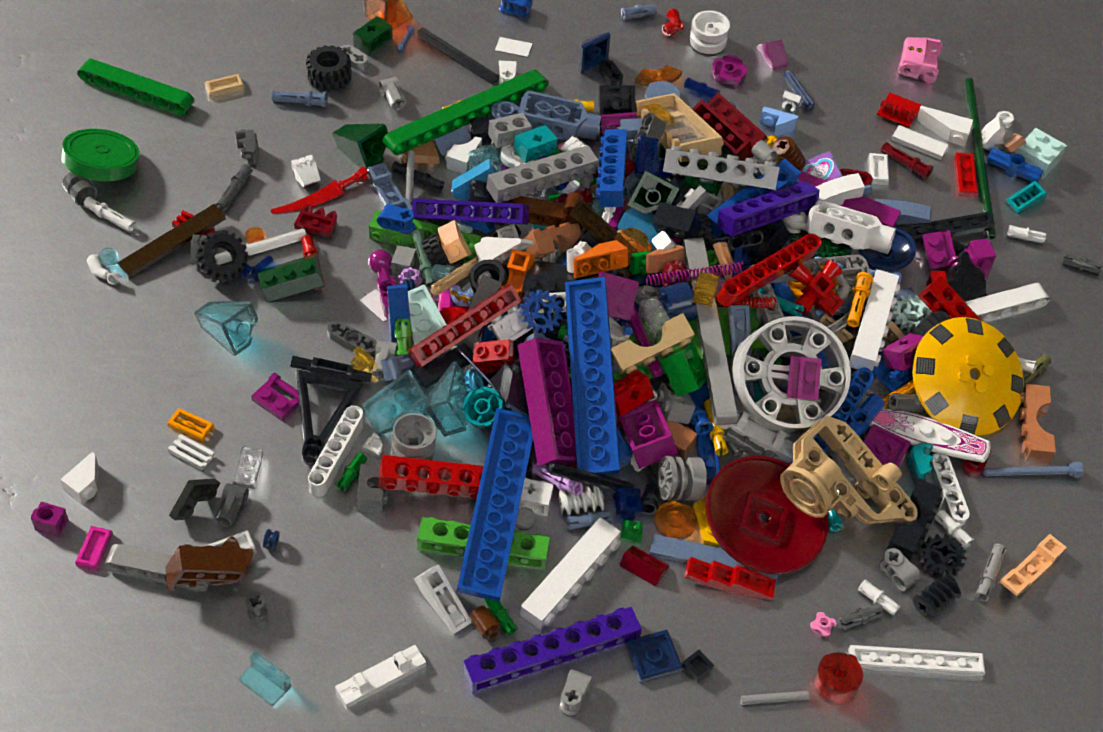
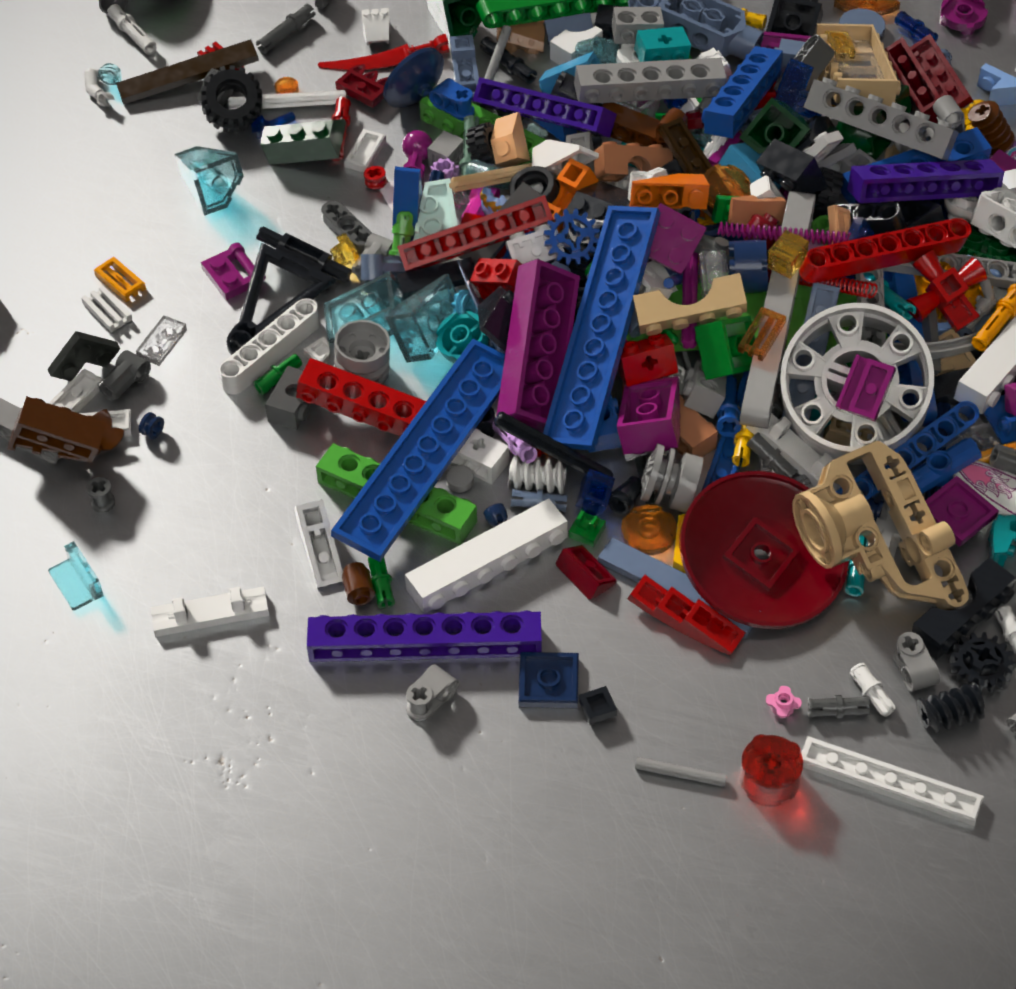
camera: 25 degrees right, 0 degrees up
none -> white tile [49,369,103,413]
none -> white tile [344,129,386,173]
none -> red bush [364,166,387,190]
none -> dark blue dish [383,48,444,108]
none -> dark blue hinge [483,503,508,527]
none -> clear orange tile [738,307,787,361]

